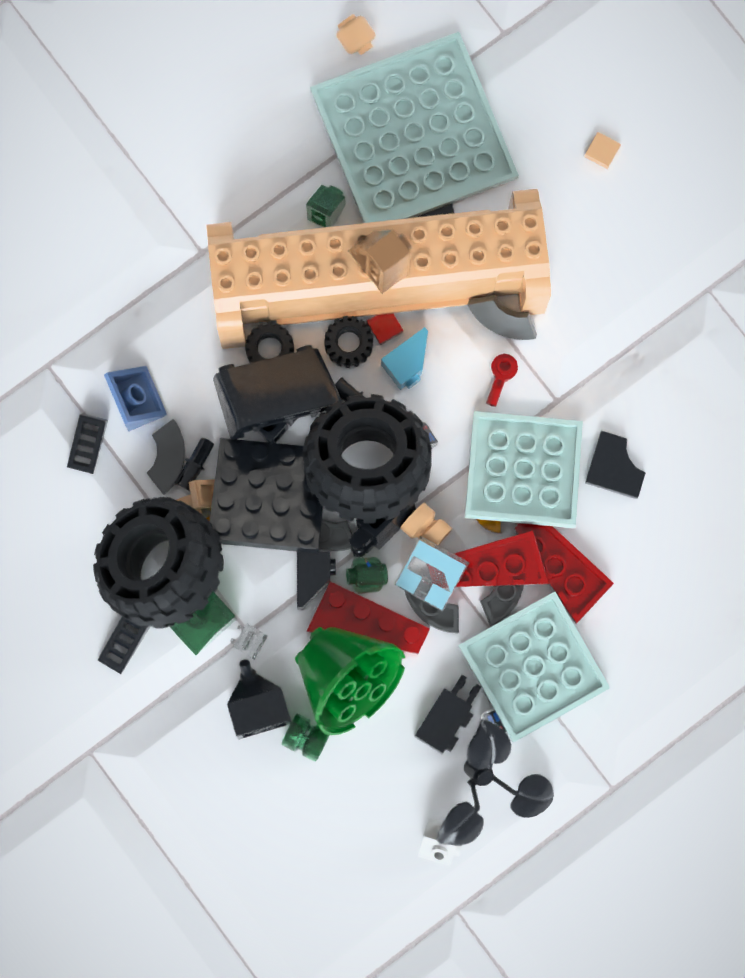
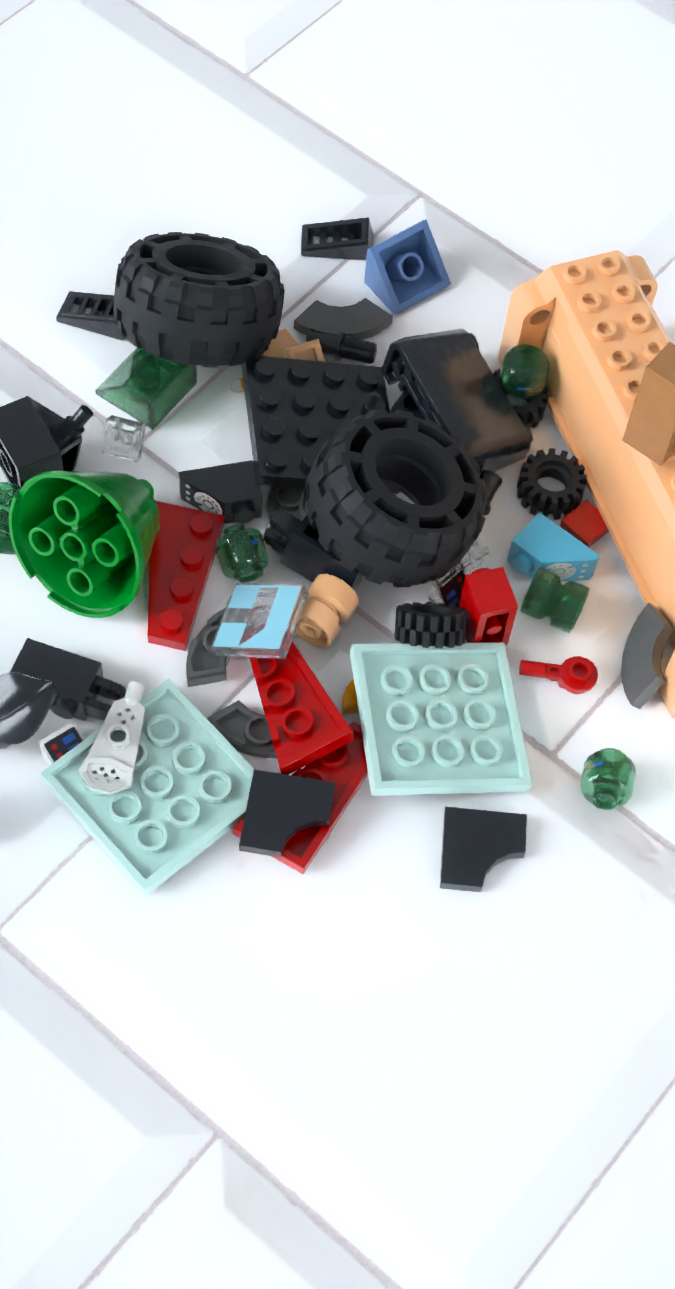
camera: 75 degrees right, 20 degrees down
none -> white piece [79,681,145,795]
none -> black tile [239,769,336,858]
none -> black tyre [394,602,467,648]
none -> red brick [458,567,518,646]
none -> clear green head [499,344,550,399]
none -> clear green wheel [520,567,590,634]
none -> clear green head [580,748,636,810]

